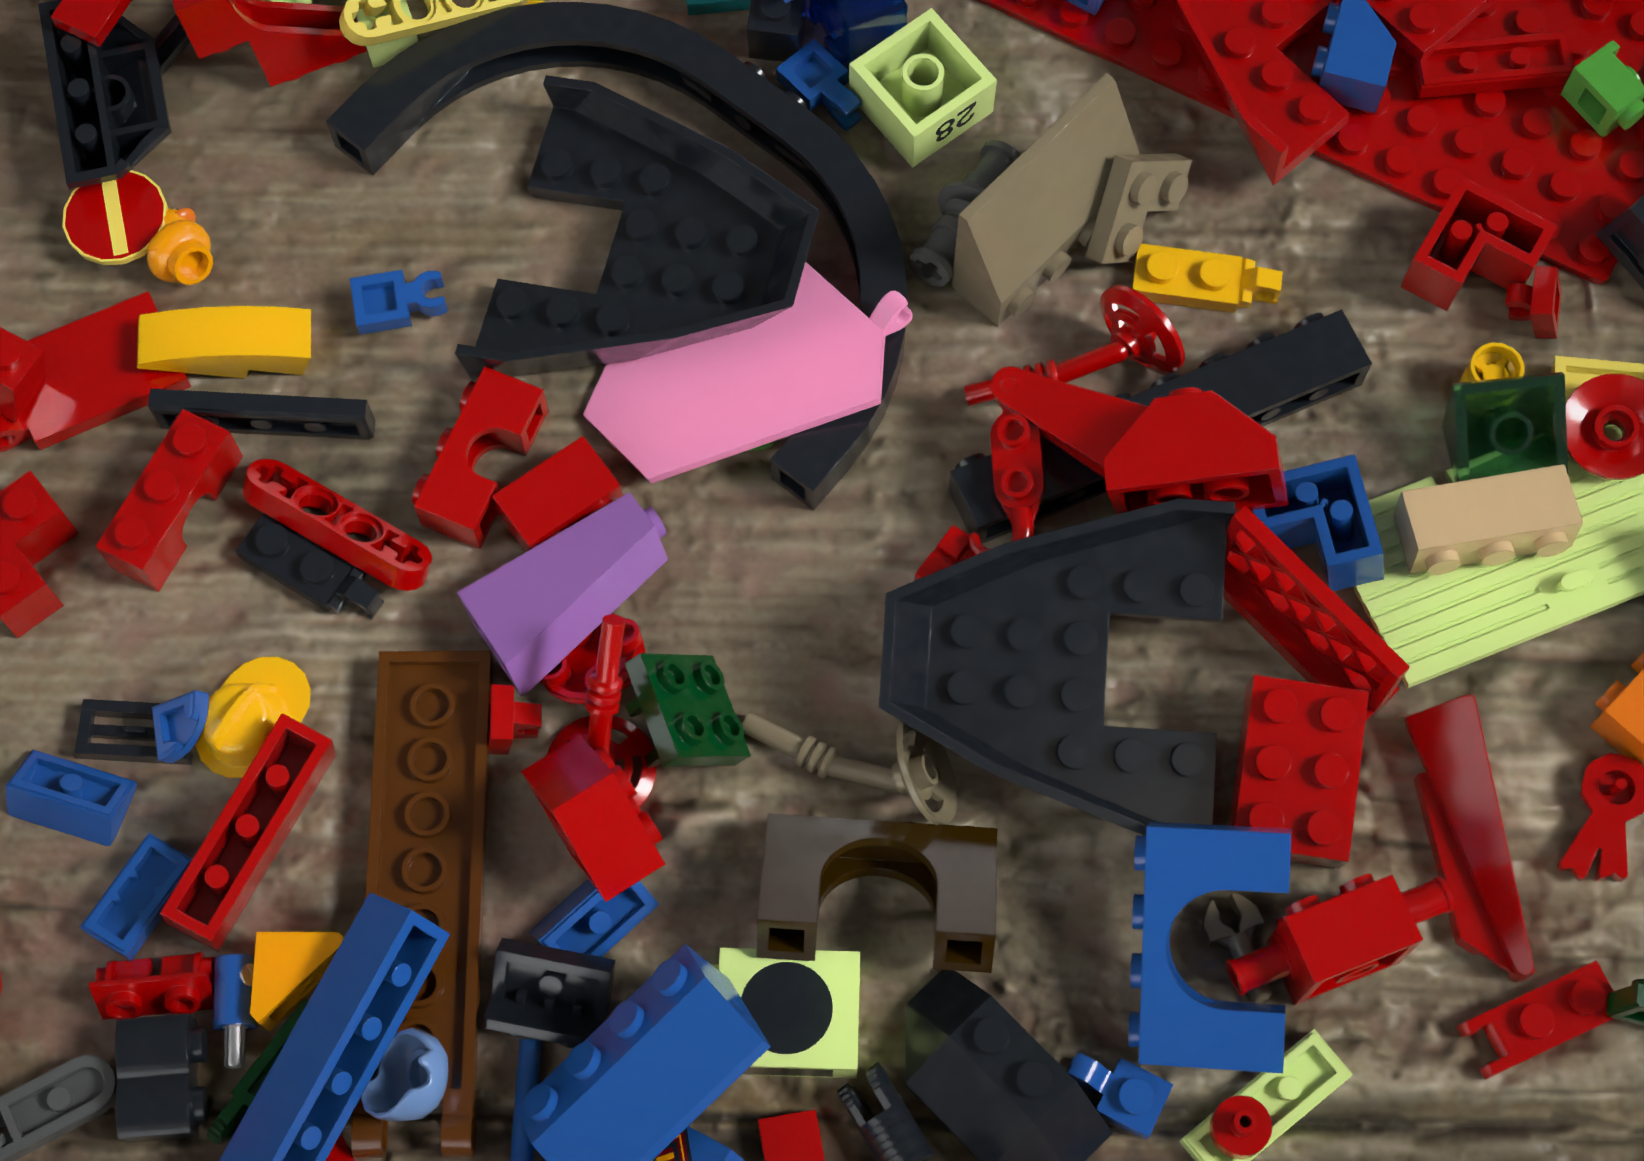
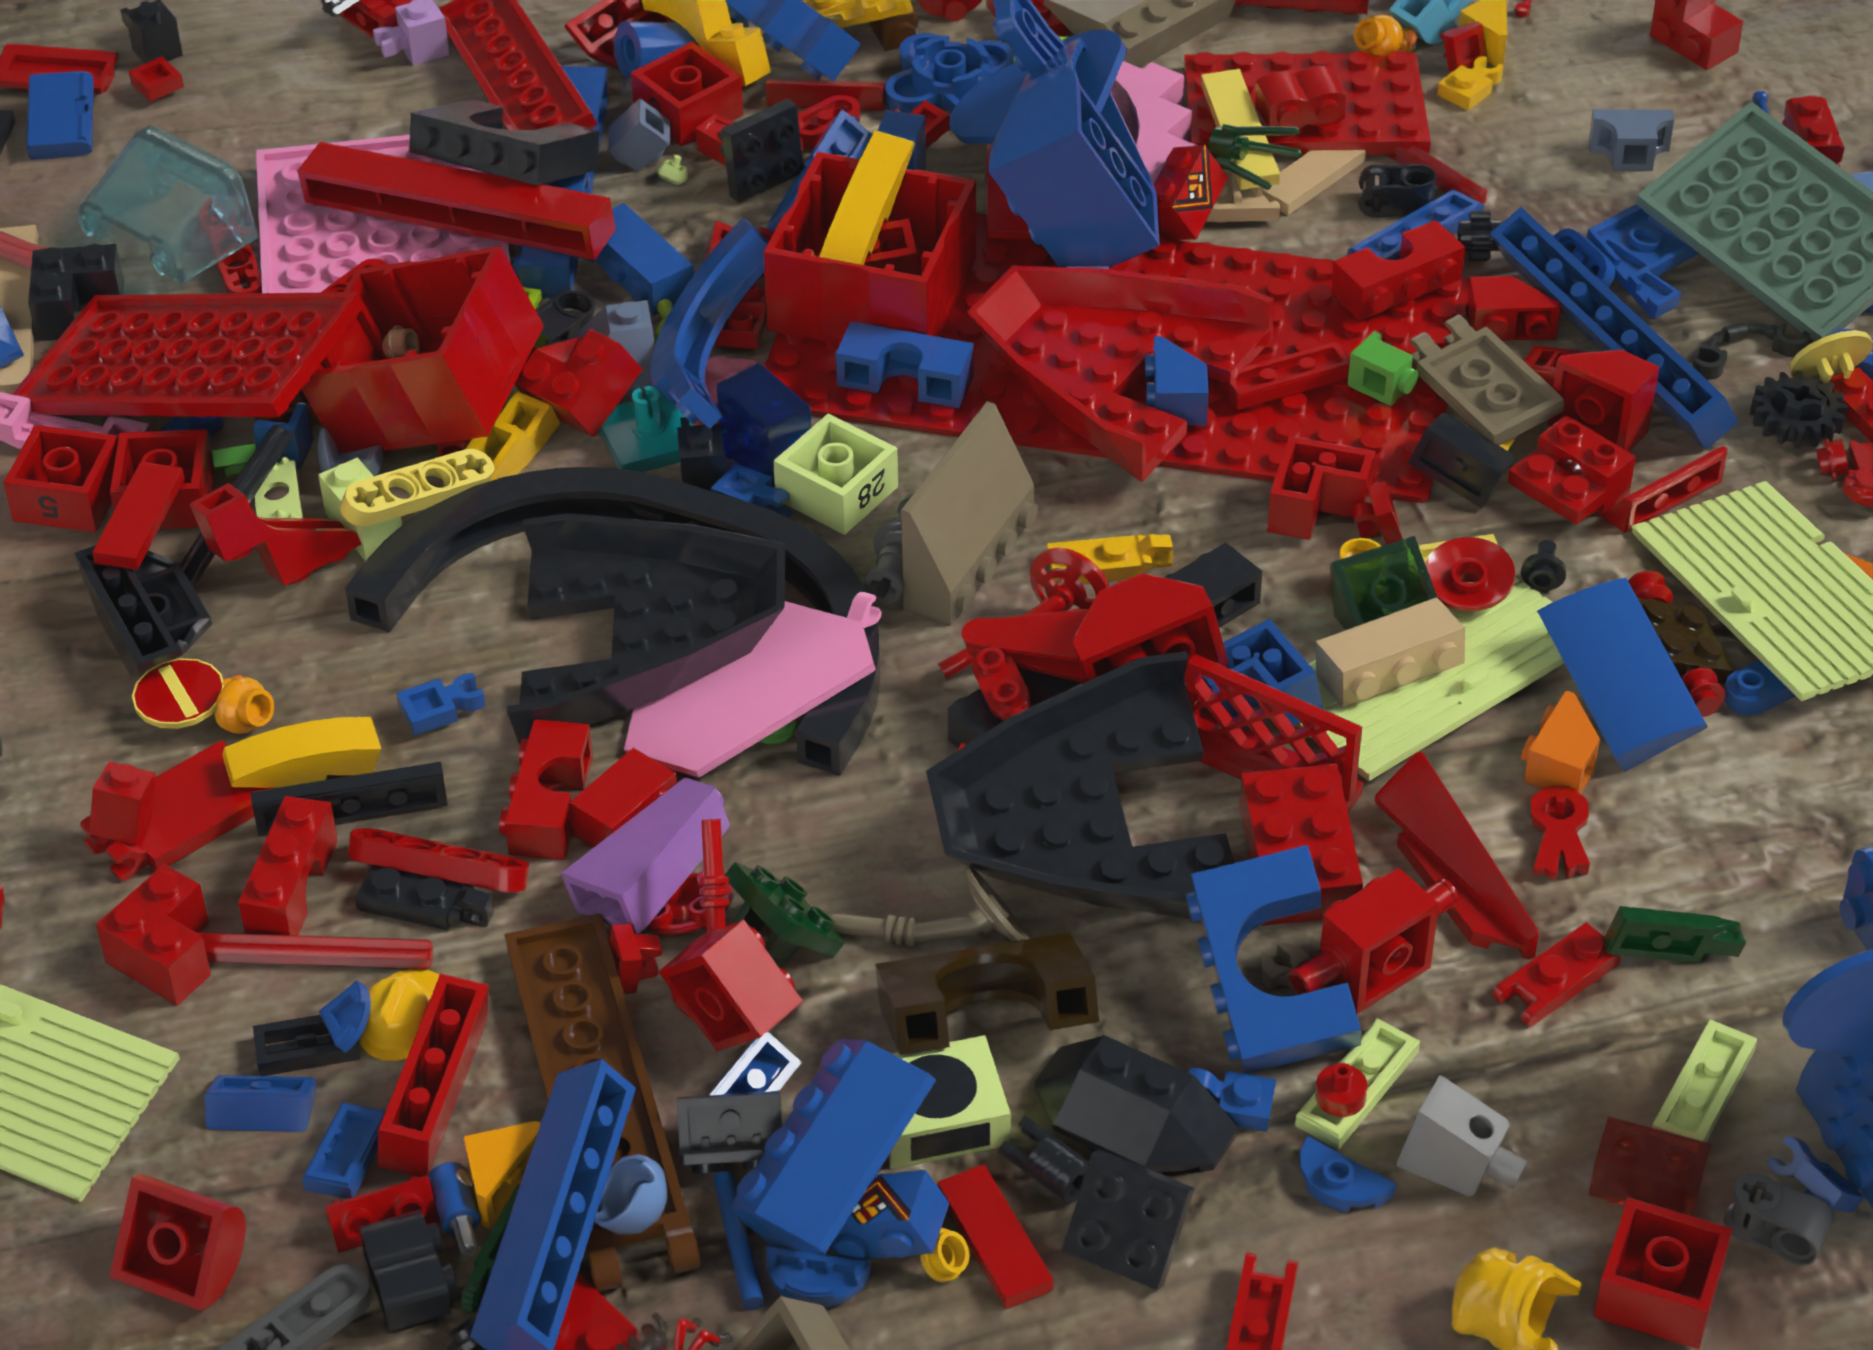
camera: 15 degrees left, 25 degrees down
dark tan plate [1086,153,1192,264] -> none
none -> red axle [196,932,434,969]

